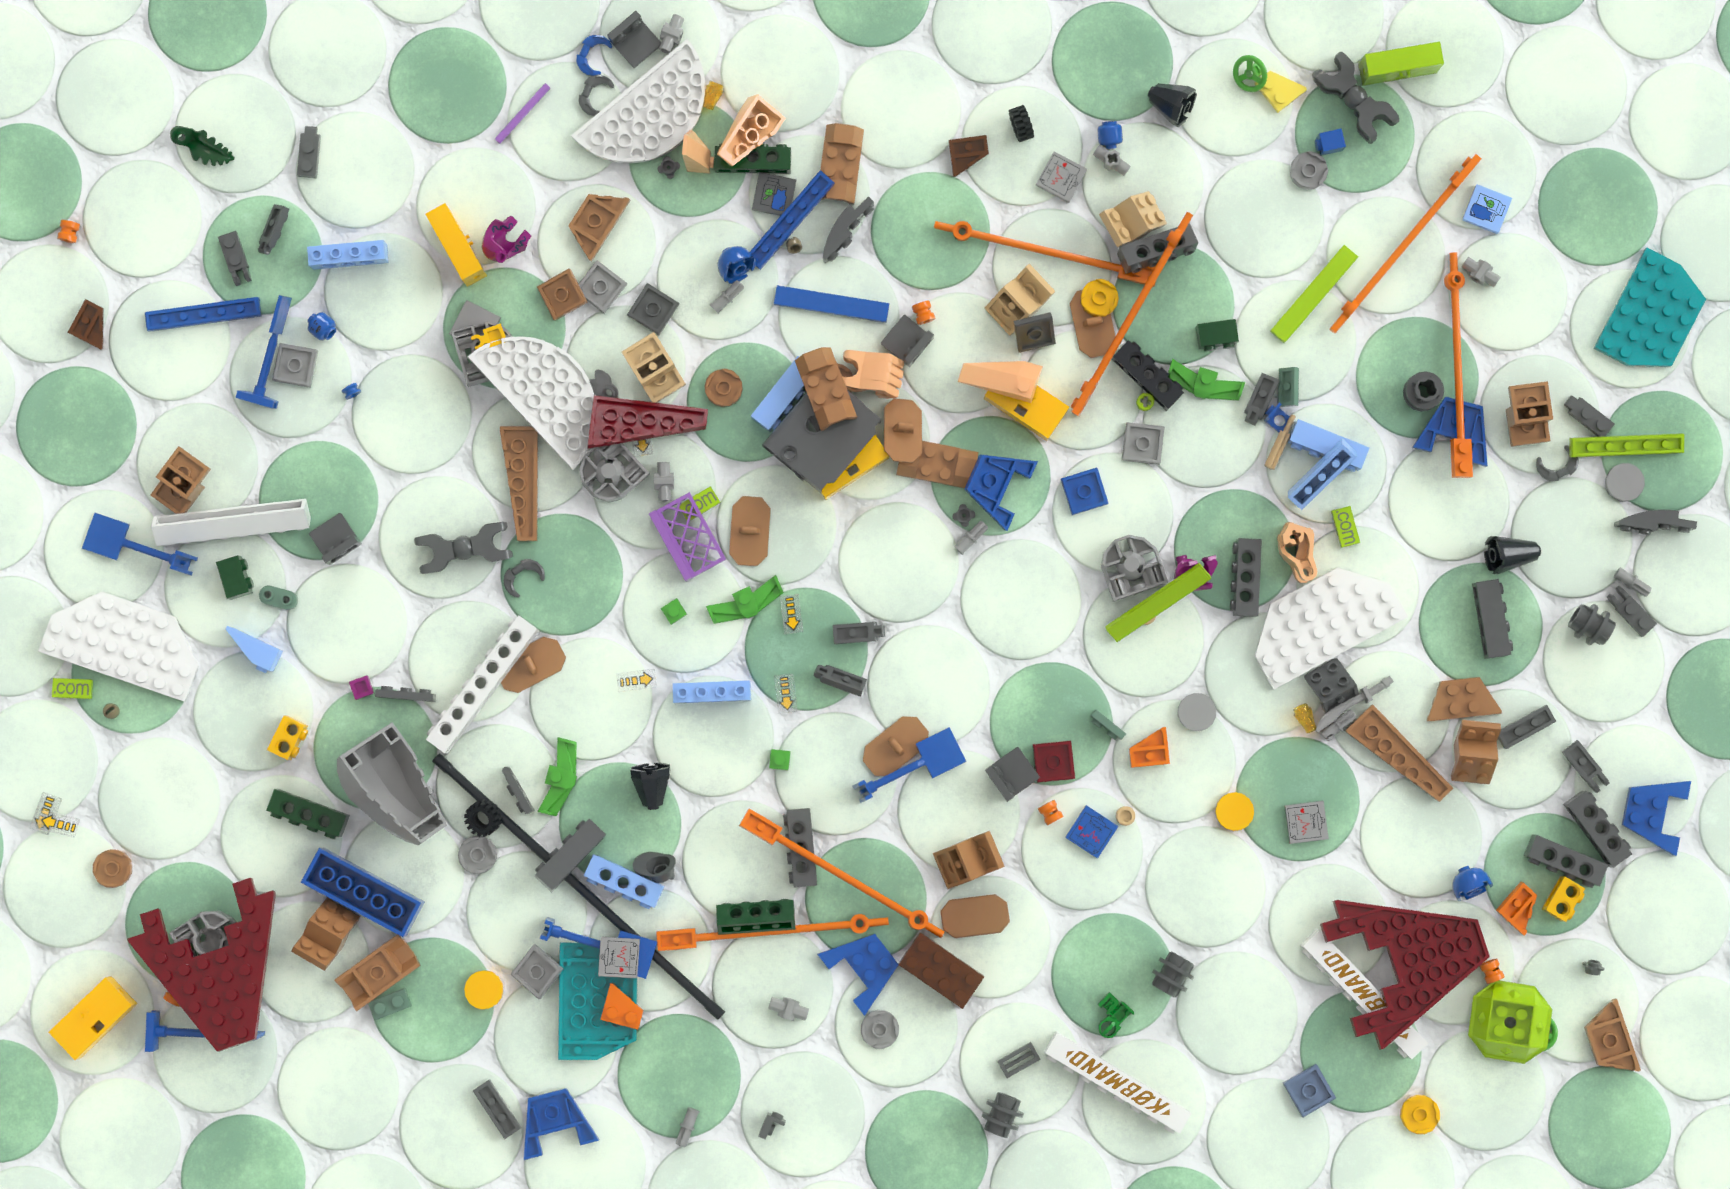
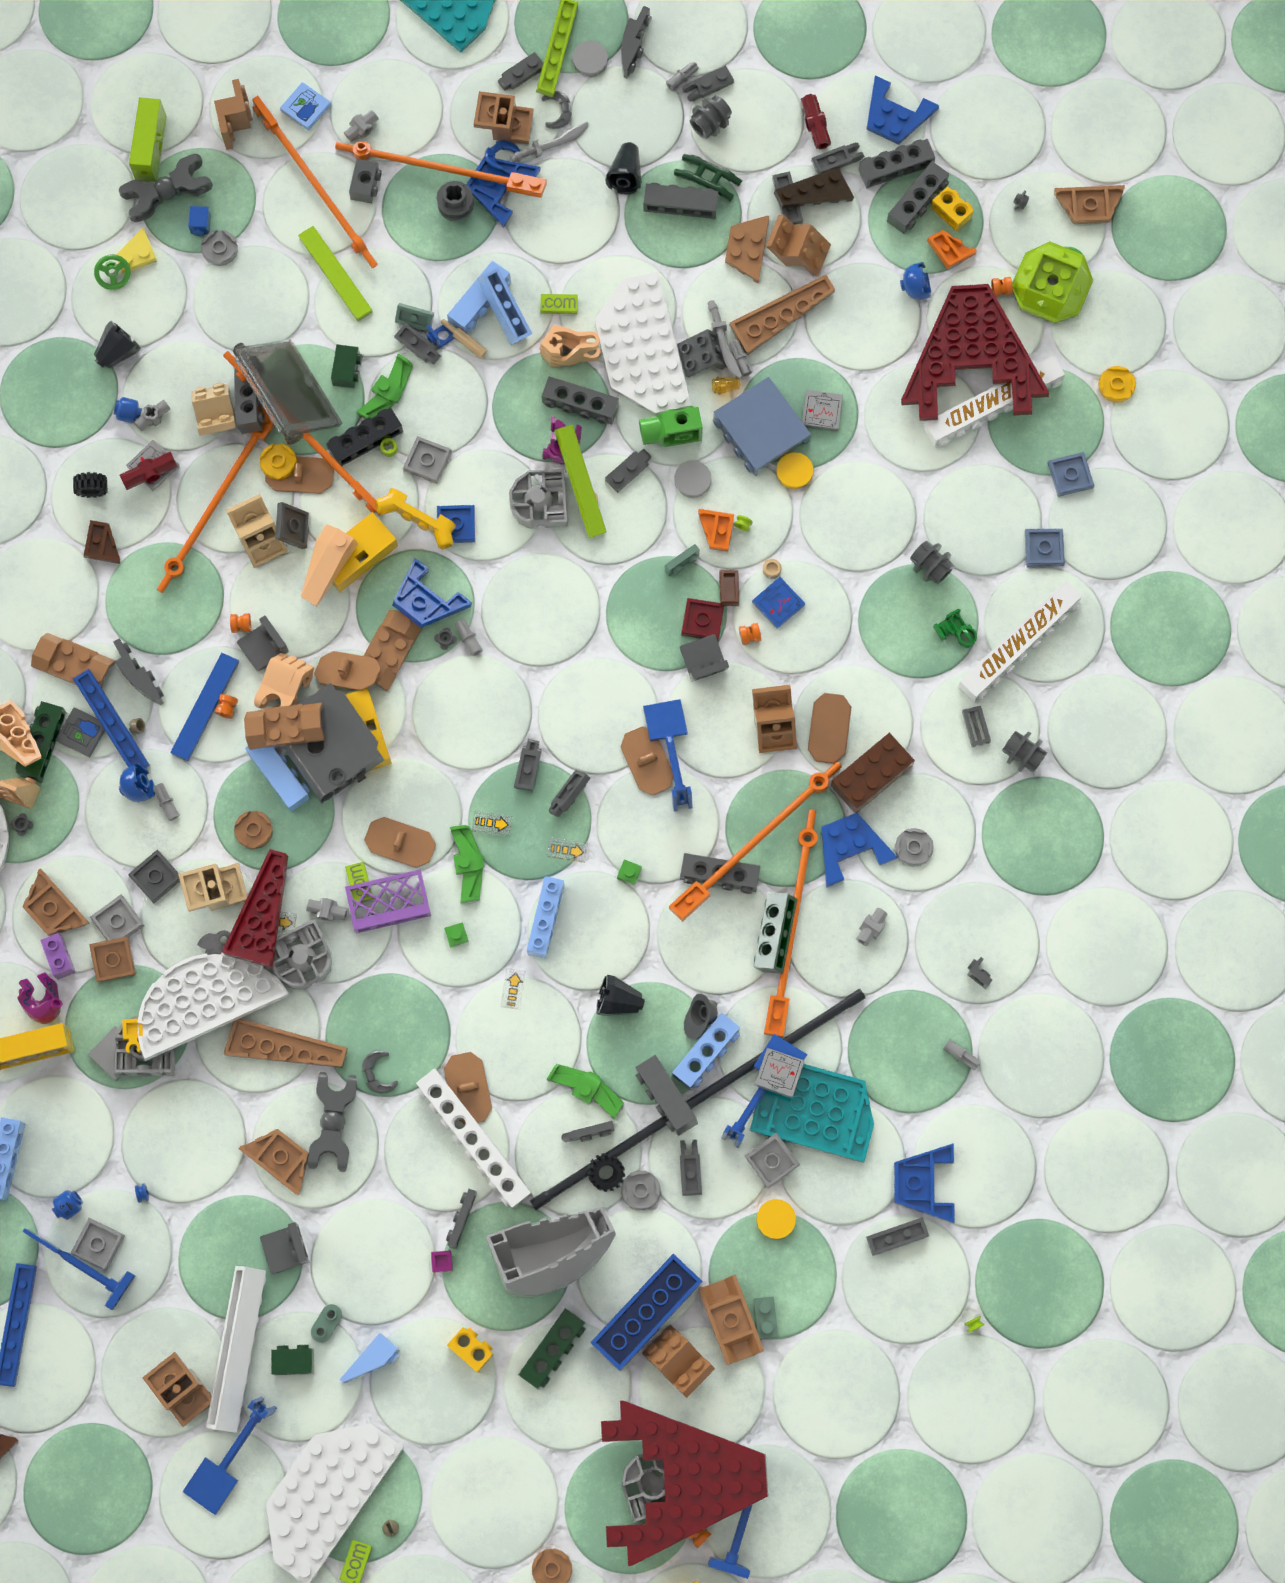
camera: 75 degrees left, 10 degrees down
orange wing [601,983,644,1030] -> none
none -> medium lavender brick [40,933,76,980]
none -> dark red piece [119,451,178,490]
none -> medium nougat bracket [214,79,253,150]
none -> orange wheel [214,694,238,719]
none -> door [233,339,343,445]
none -> medium nougat wing [239,1129,309,1196]
none -> dark grey brick [349,159,382,203]
none -> yellow plate [375,488,456,549]
none -> blue piece [485,140,520,171]
none -> light grey sword [510,122,588,162]
none -> dark grey hinge [605,449,652,493]
none -> bright green brick [639,406,703,447]
none -> dark green piece [674,154,742,201]
none -> dark grey hinge [680,1139,702,1196]
none -> sand blue panel [713,377,811,476]
none -> reddish brown tile [719,570,739,606]
none -> lime bush [734,515,753,532]
none -> dark brown wing [774,167,854,208]
none -> dark red piece [801,94,831,150]
none -> sand blue tile [1025,529,1065,567]

